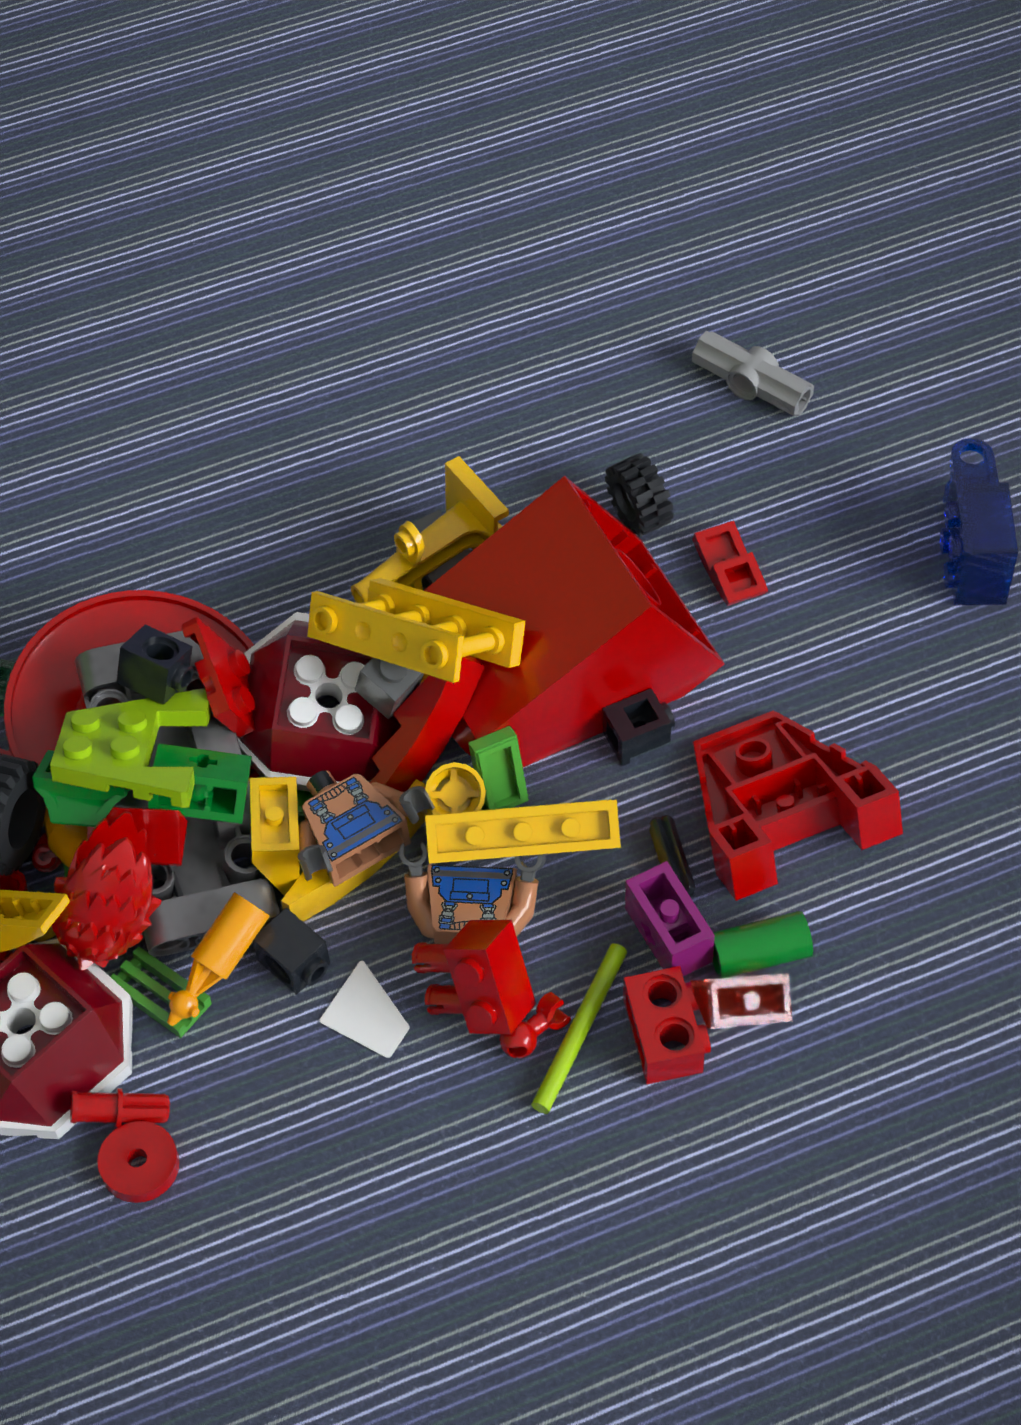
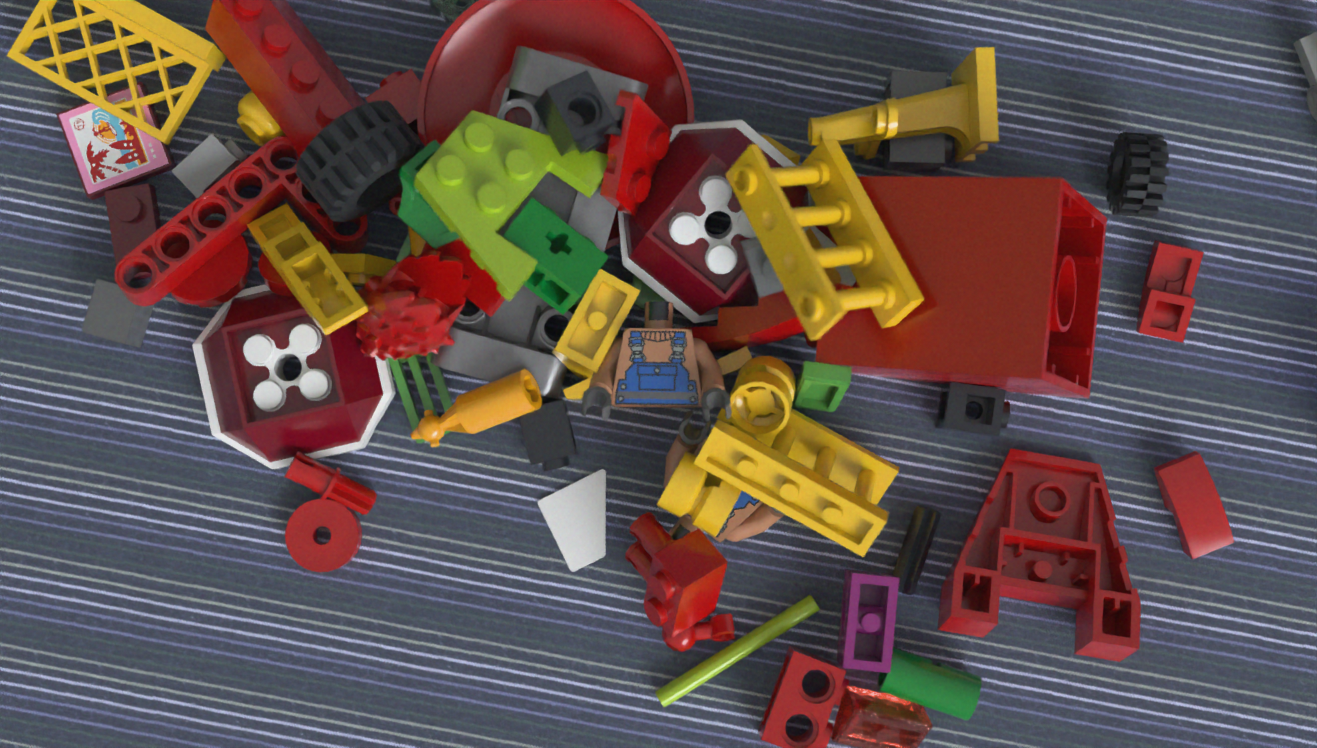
camera: 30 degrees right, 30 degrees up
none -> yellow wheel [656,451,742,537]
none -> red slope [1154,451,1234,560]

